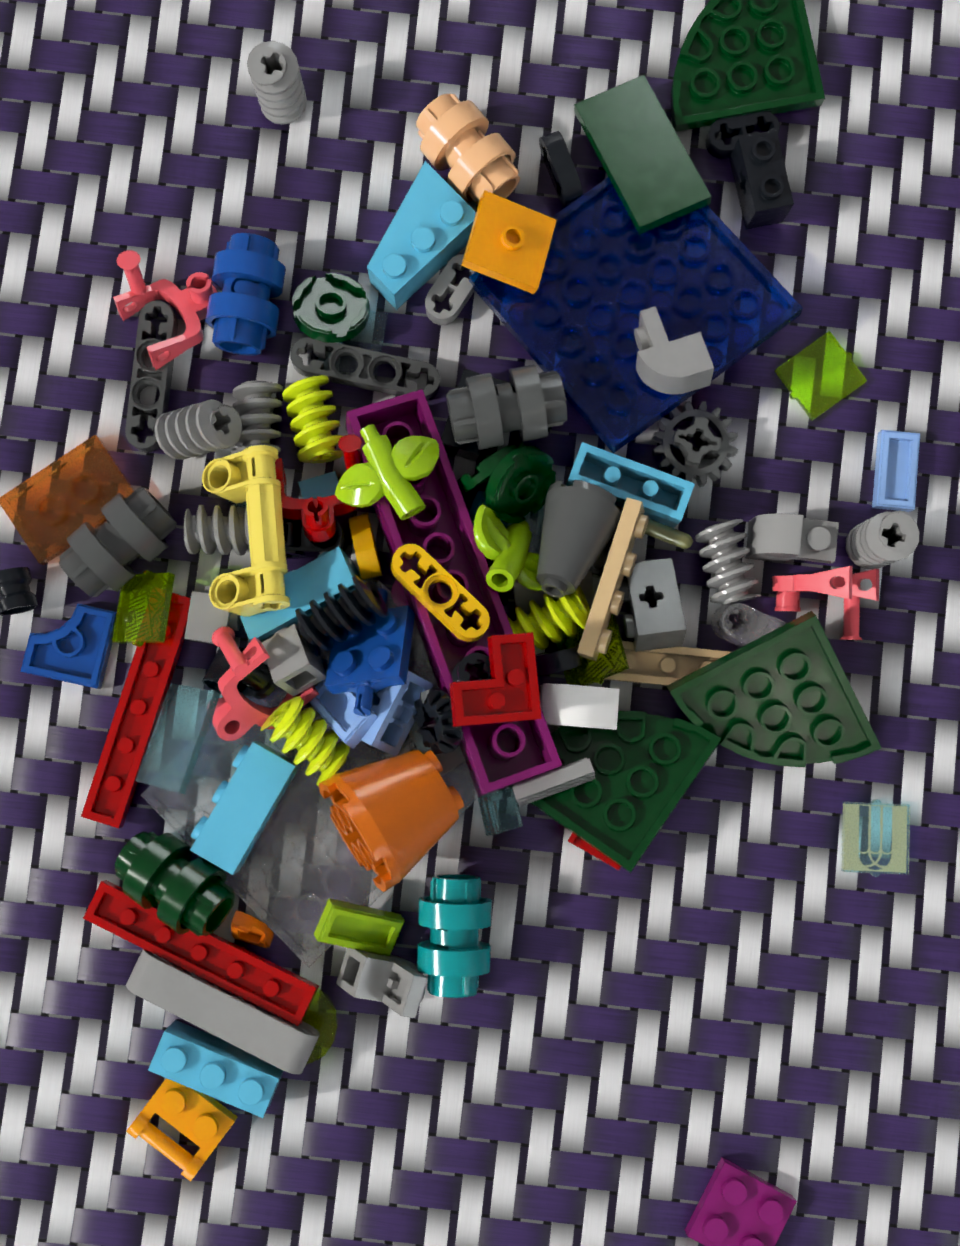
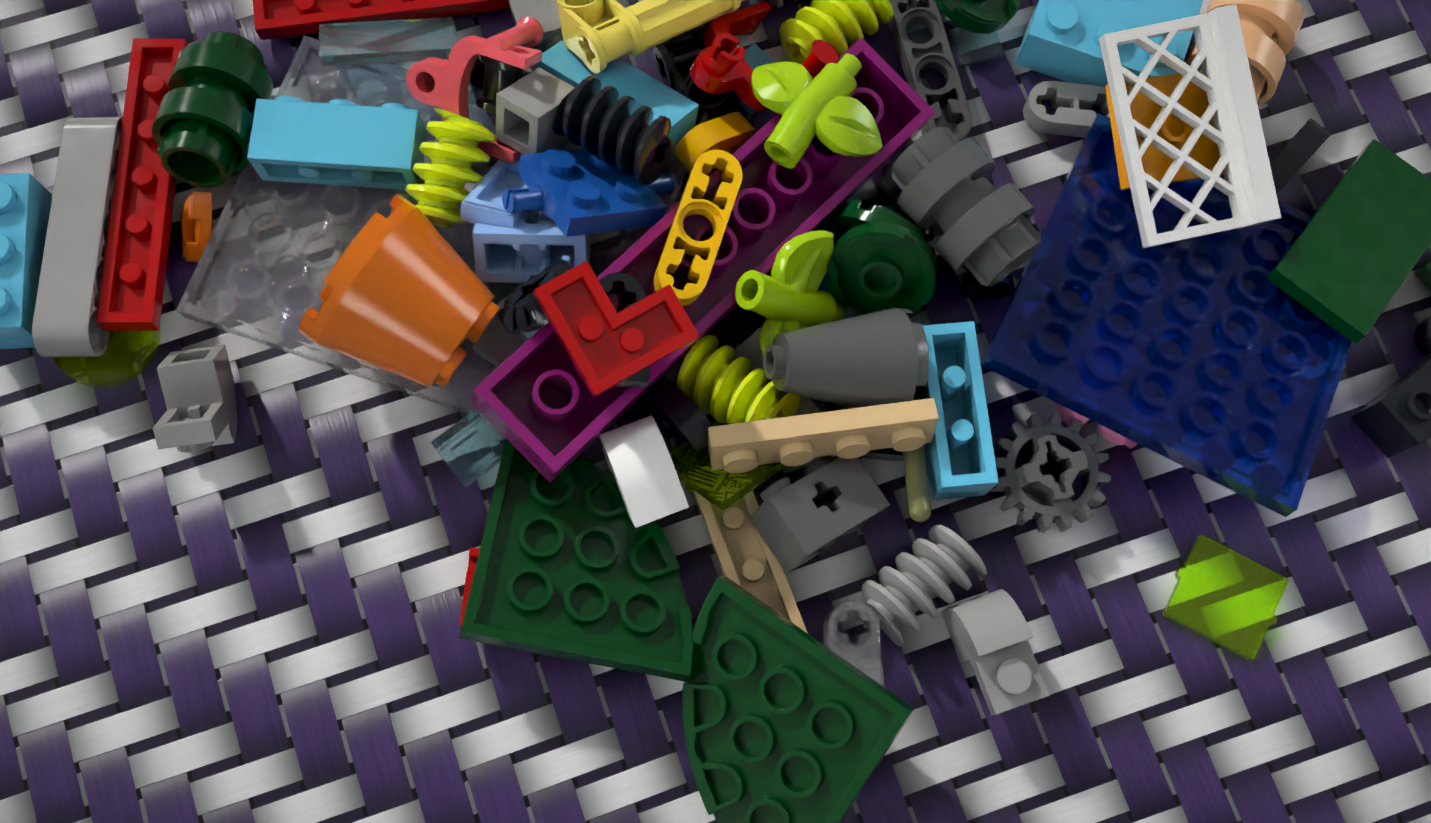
camera: 65 degrees right, 10 degrees down
lime tile [314,898,405,956] -> none
teal piece [417,874,492,998] -> none
light grey tile [512,758,595,807] -> none
light grey brick [634,306,714,394] -> none
coral piece [772,566,879,640] -> none
light grey piece [846,510,920,570] -> none
light blue tile [872,430,920,512] -> none
none -> white fence [1099,4,1281,248]

